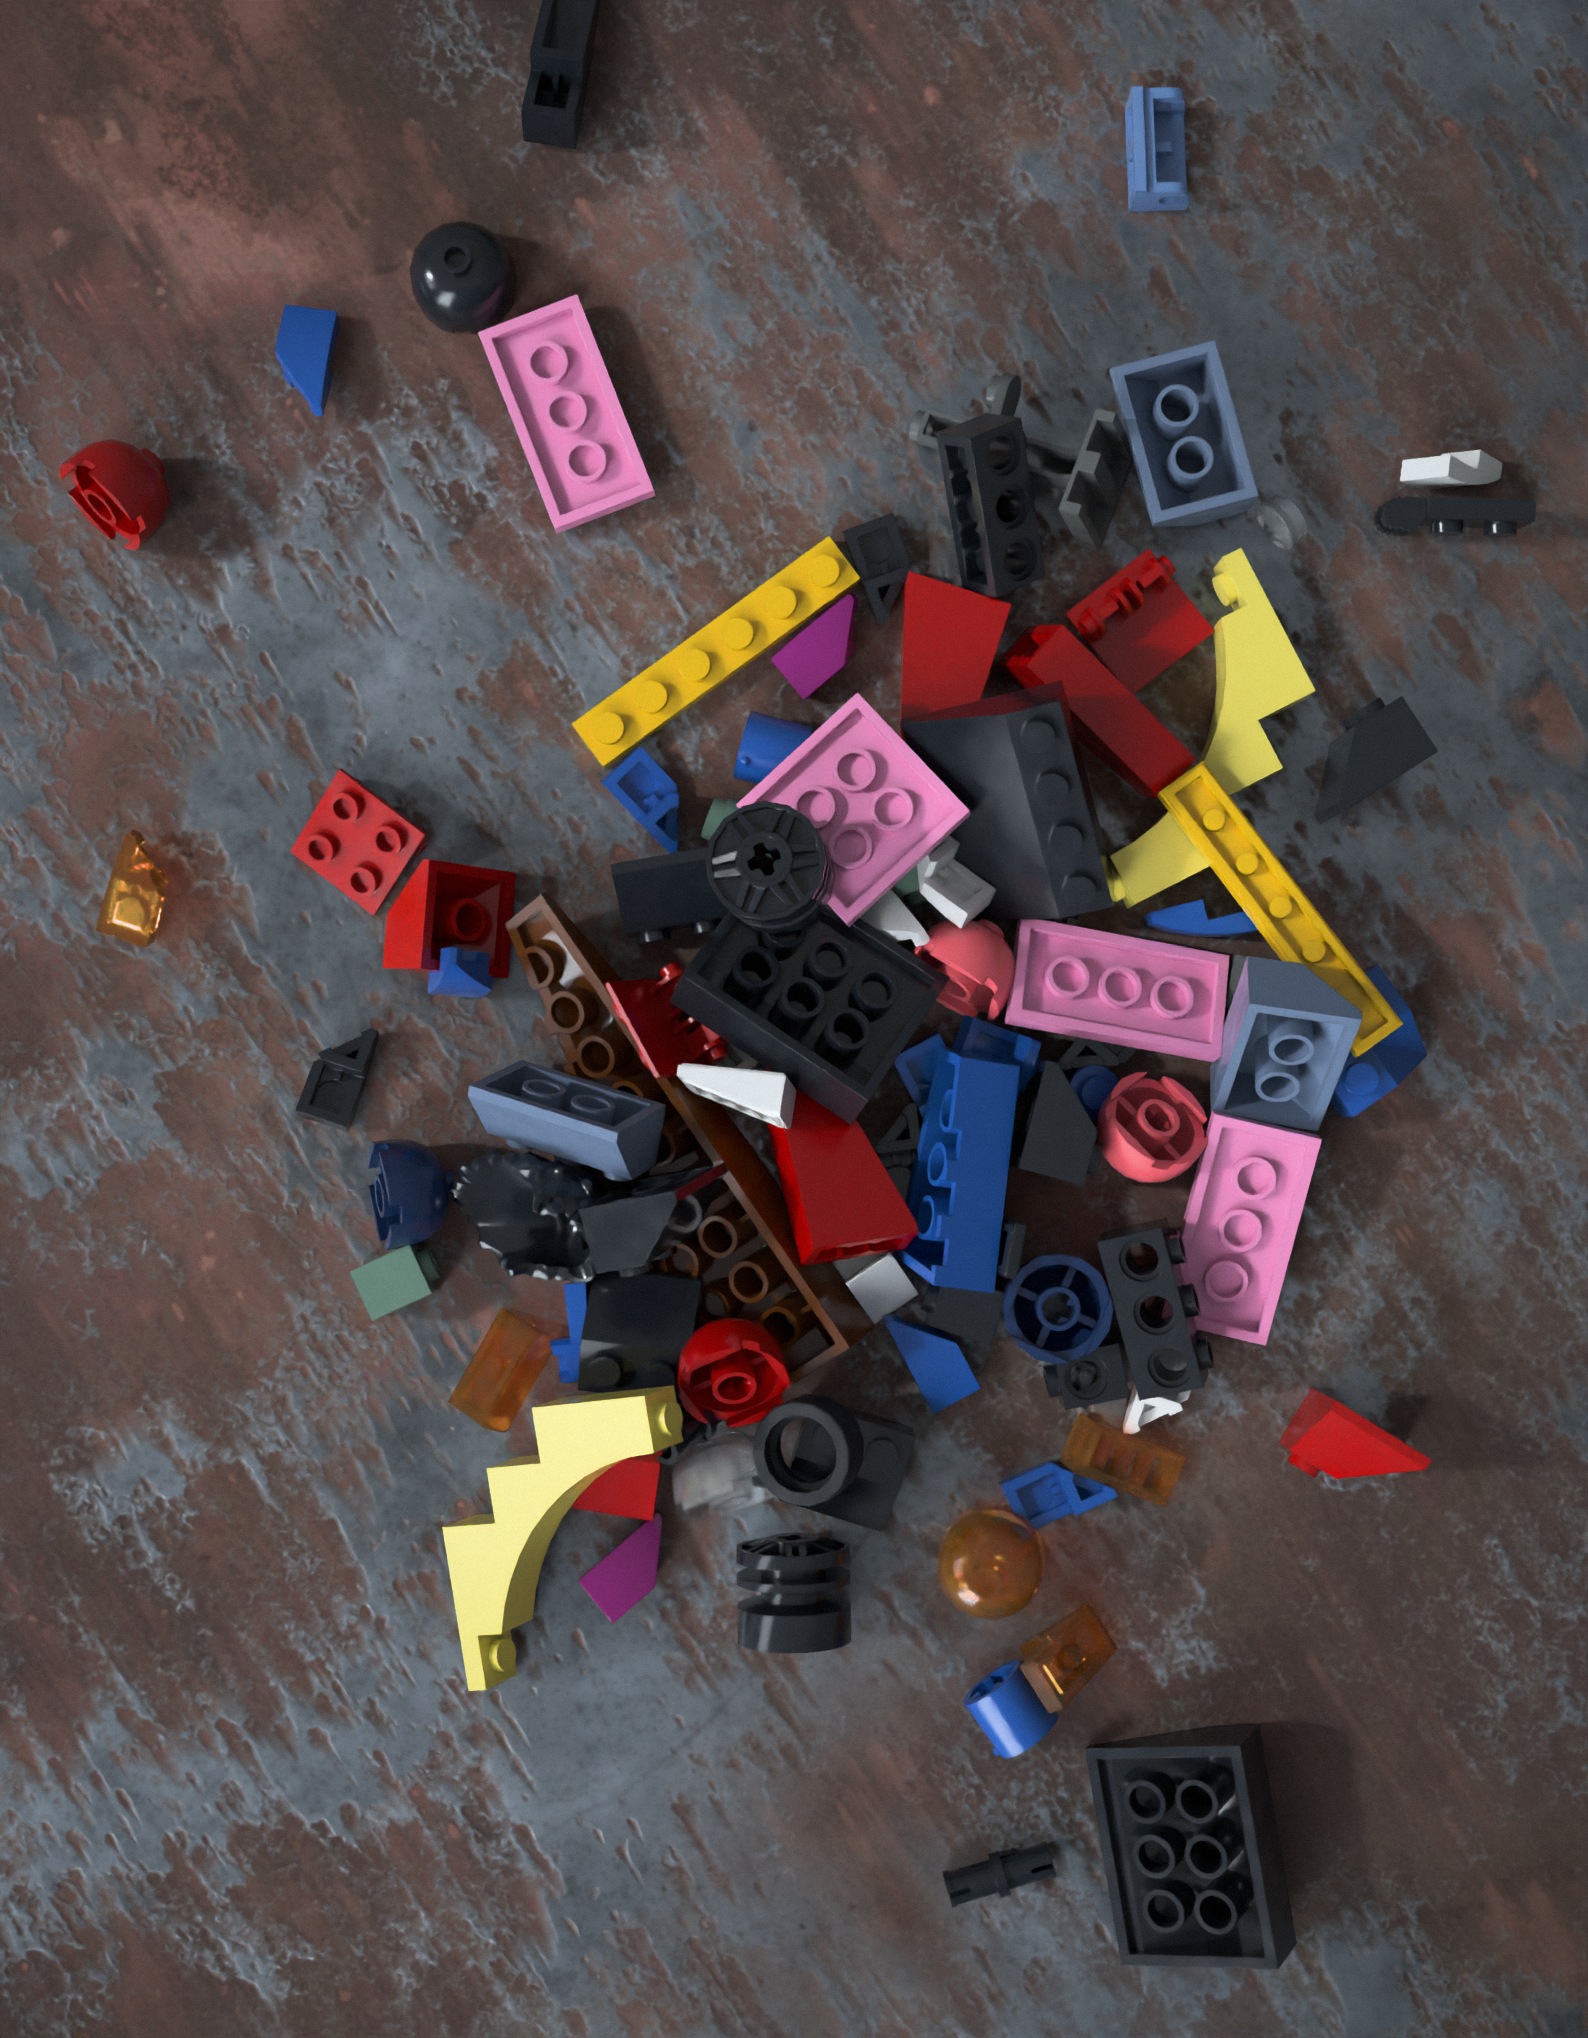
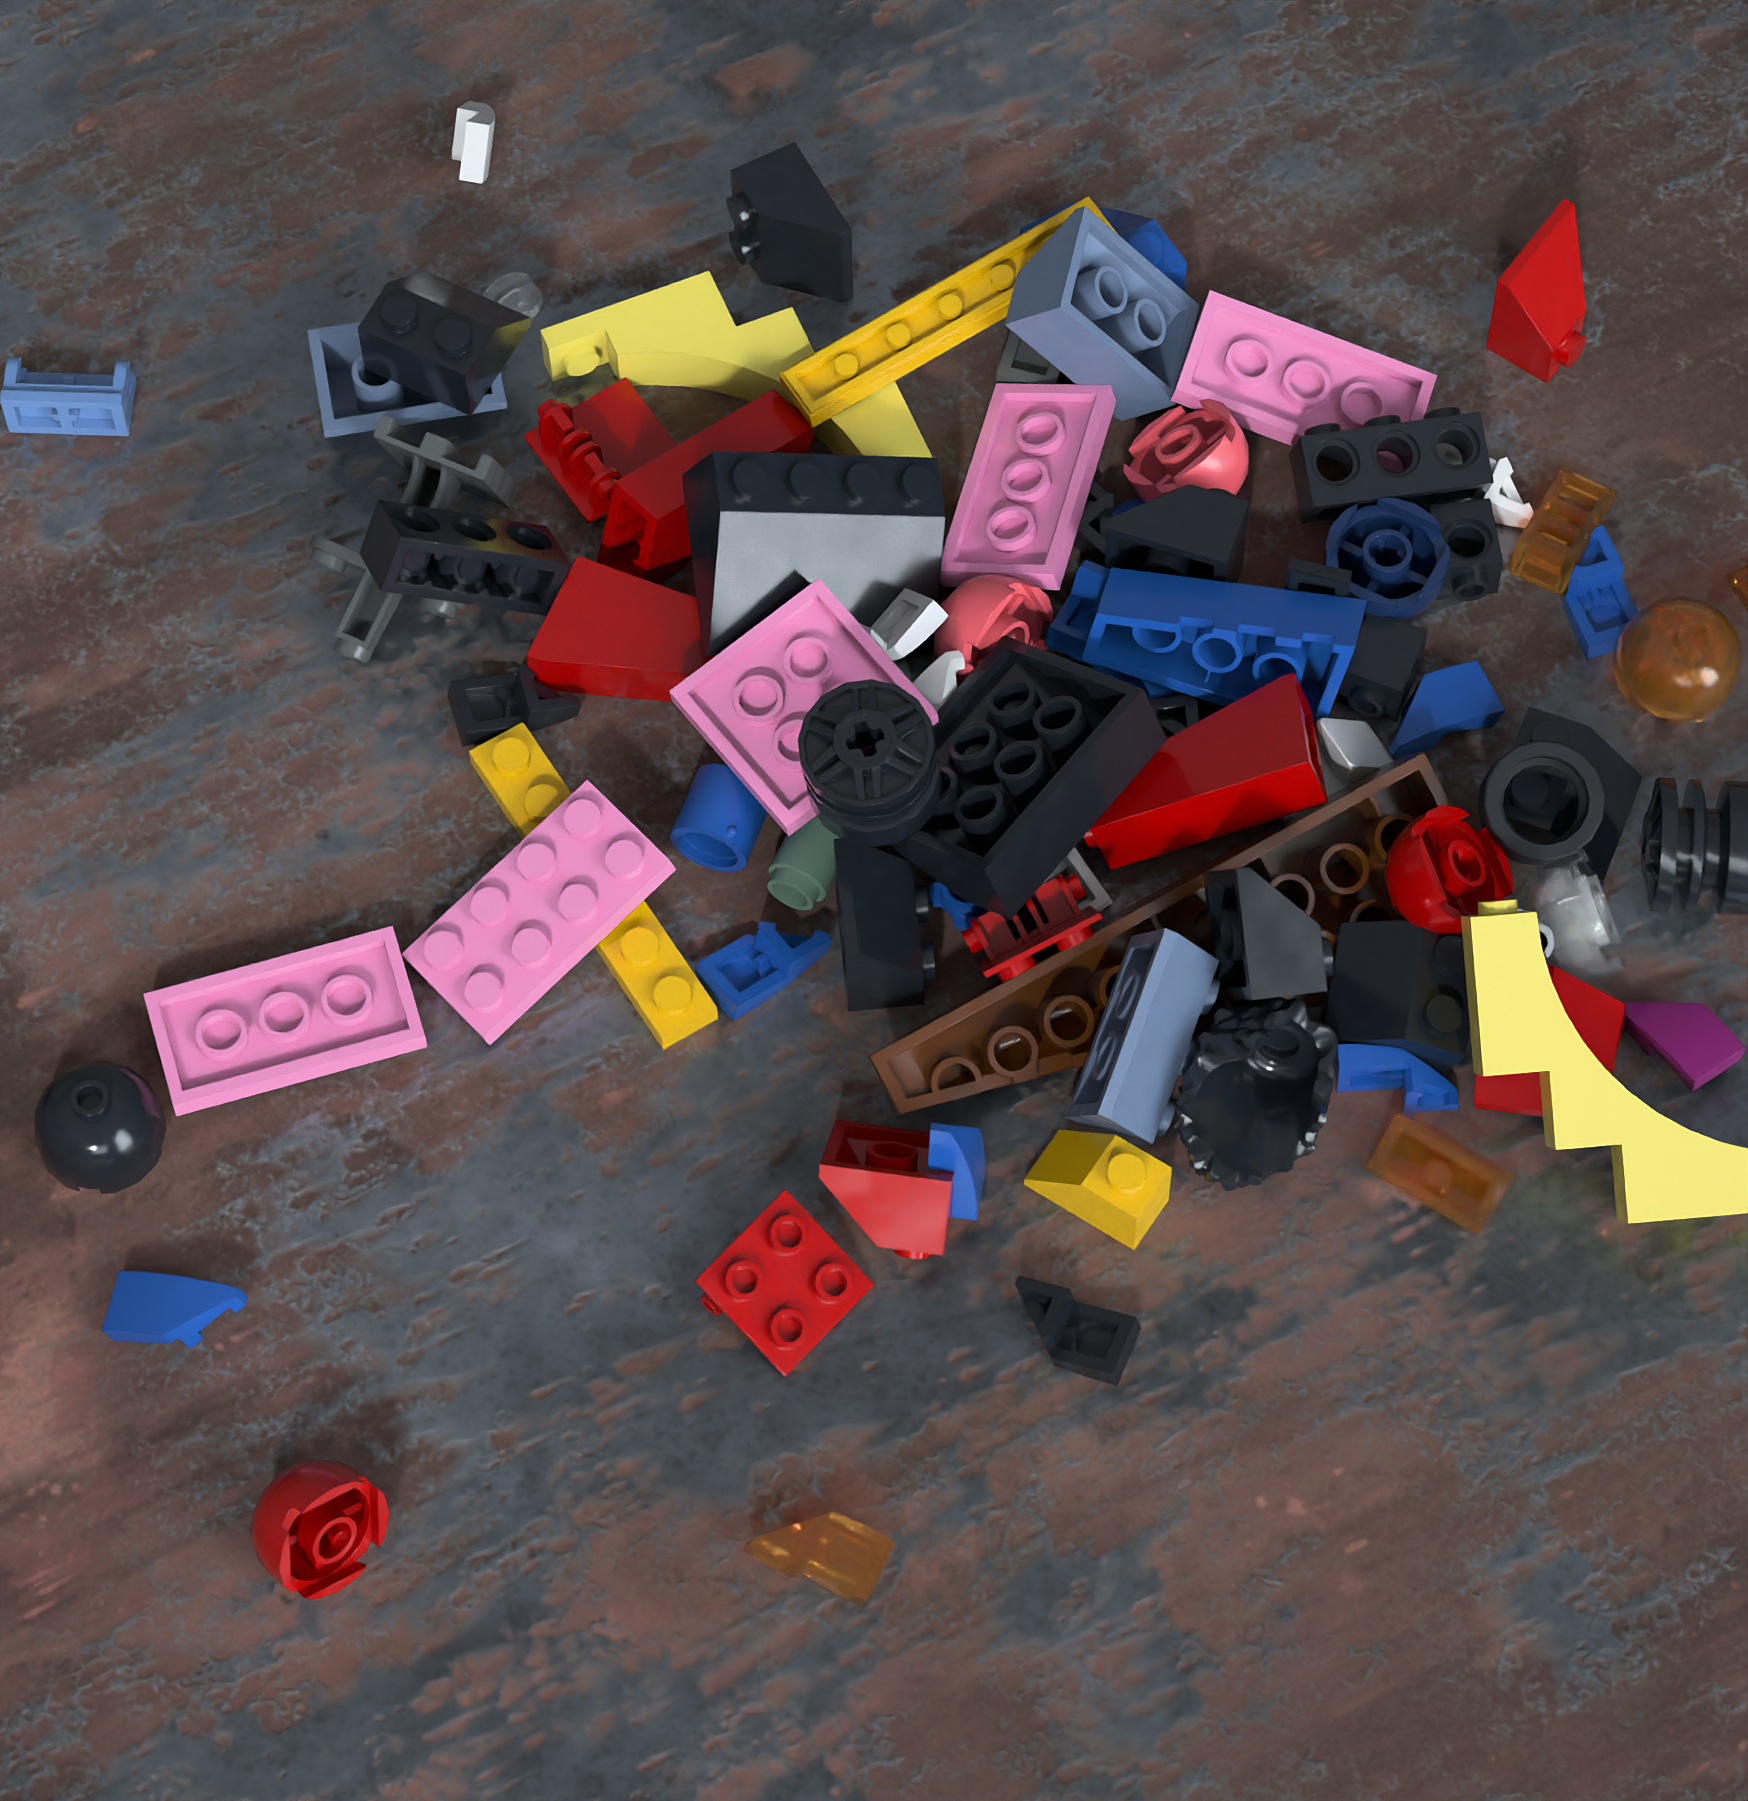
camera: 85 degrees left, 25 degrees down
sand green brick [349,1244,442,1321] -> none
dark blue cylinder [368,1139,456,1250] -> none
white slope [677,1063,797,1129] -> none
magenta slope [771,593,859,700] -> none
blue slope [1142,899,1259,938] -> none
black hinge [1373,496,1536,537] -> none
none -> black slope [358,271,531,416]
none -> bright pink plate [401,780,676,1046]
none -> yellow slope [1024,1129,1172,1250]

